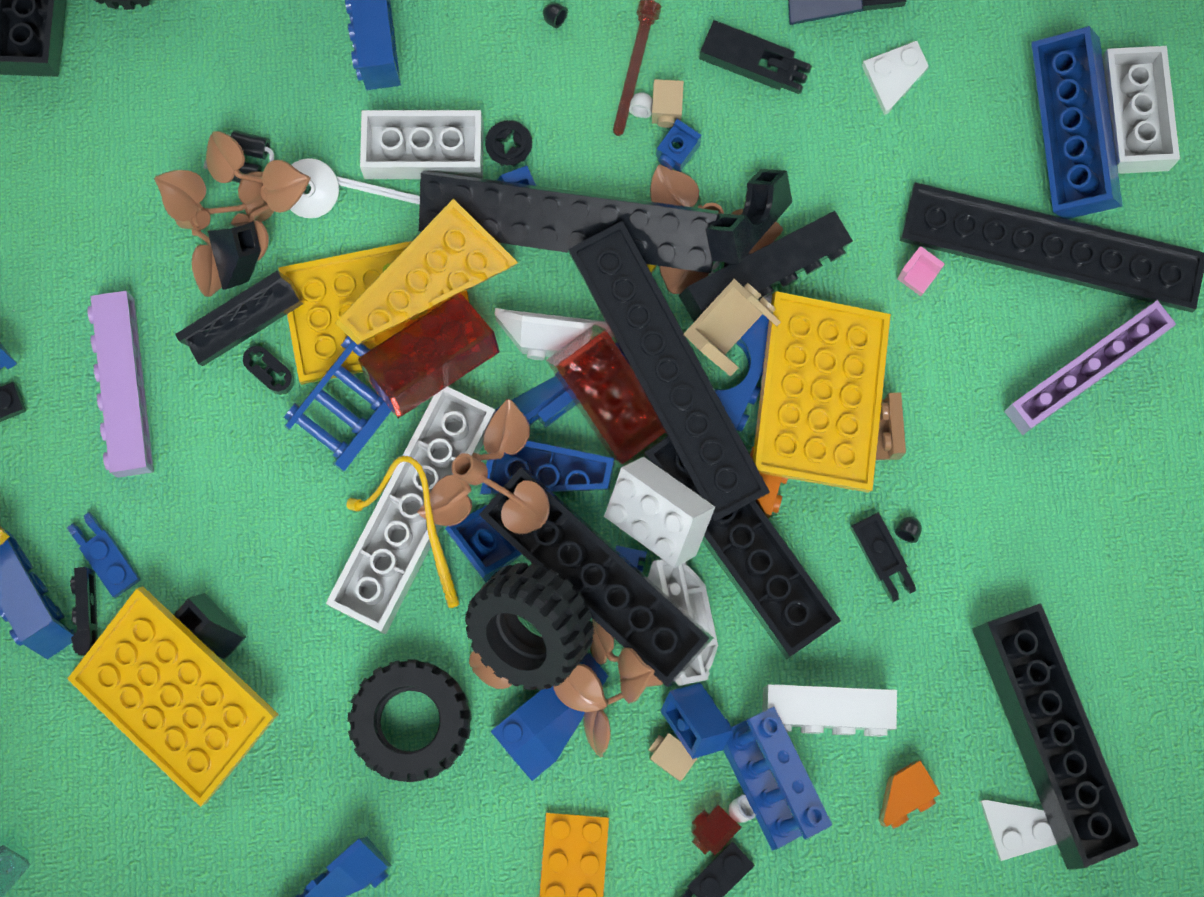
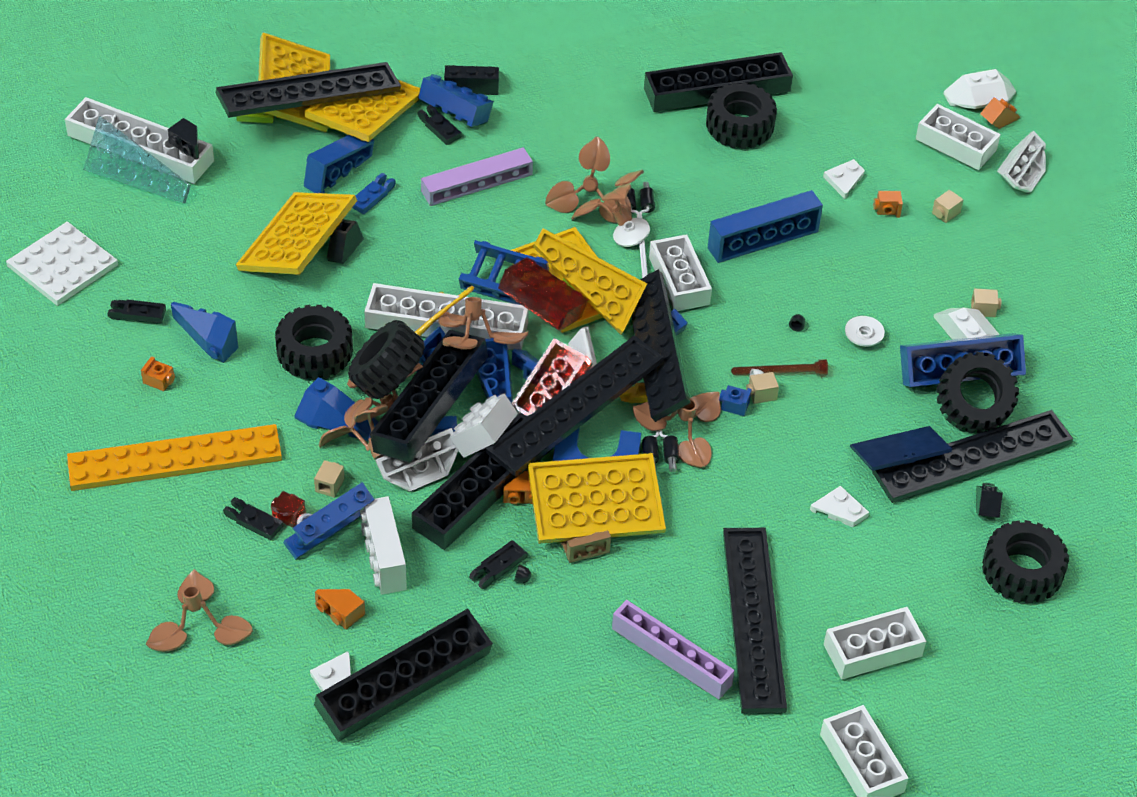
camera: 70 degrees right, 30 degrees down
black hinge [70,567,98,656] -> none
black fence [175,270,304,366] -> none
black slope [207,221,261,290] -> none
black beam [243,346,294,395] -> none
black gear [485,120,532,167] -> none
blue brick [661,683,733,759] -> none
black brick [678,211,853,322] -> none
tan panel [683,279,781,377] -> none
black hinge [699,20,812,94] -> none
black arch [705,169,792,264] -> none
bright pink panel [897,246,945,296] -> none
blue brick [1031,26,1123,219] -> none

